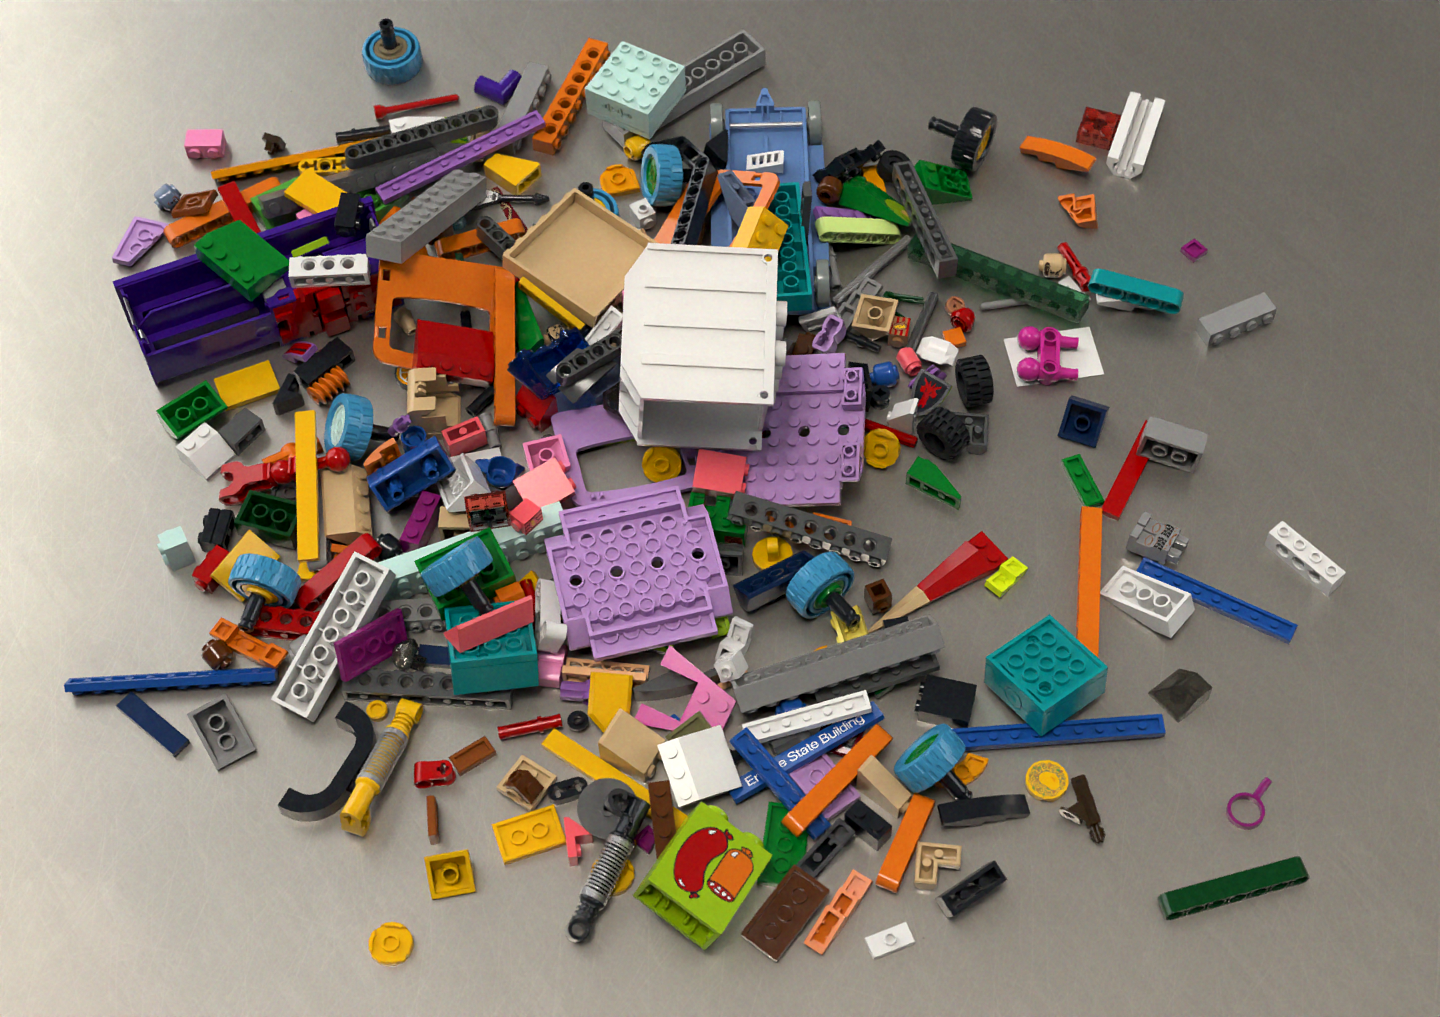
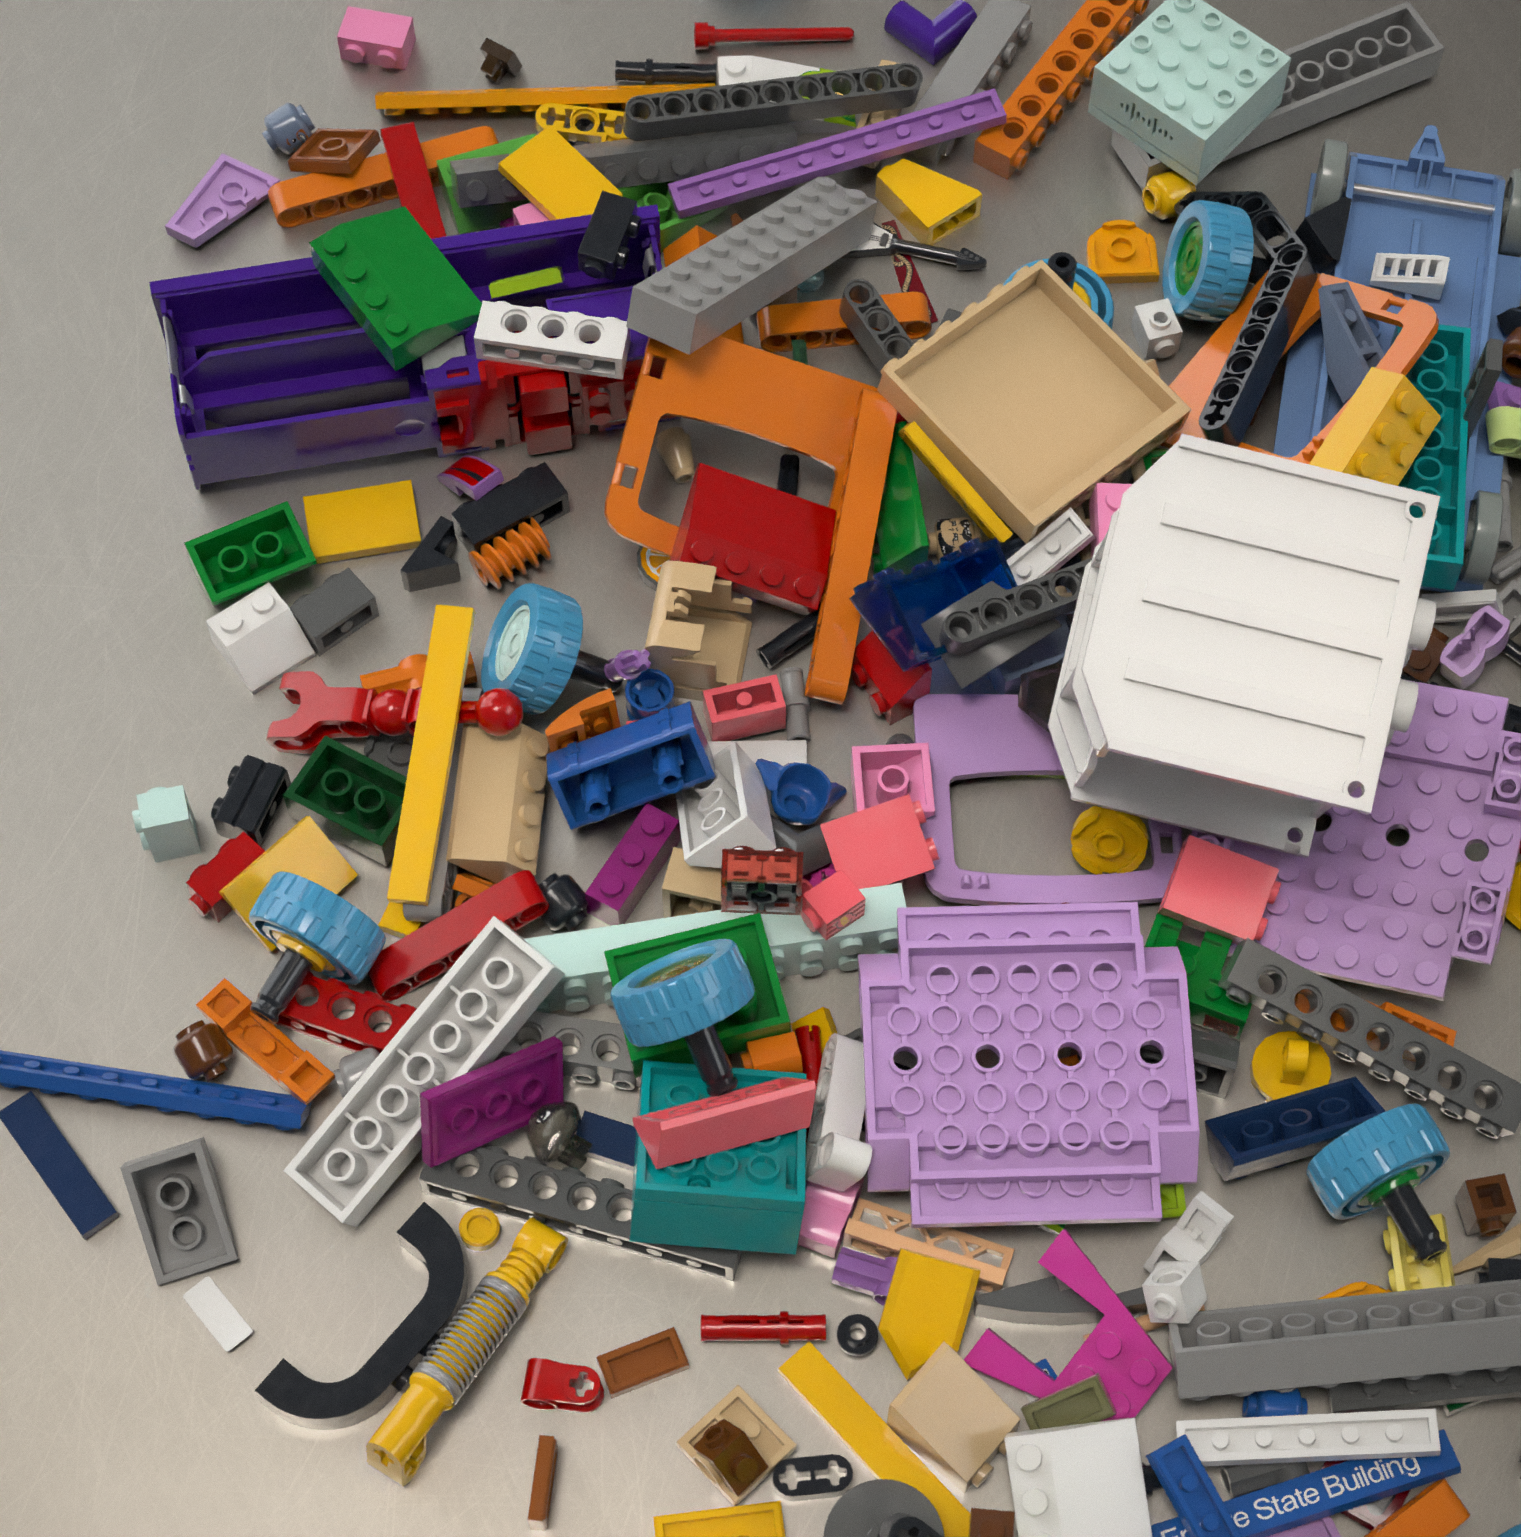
camera: 10 degrees right, 5 degrees up
none -> white sticker [183,1276,253,1352]

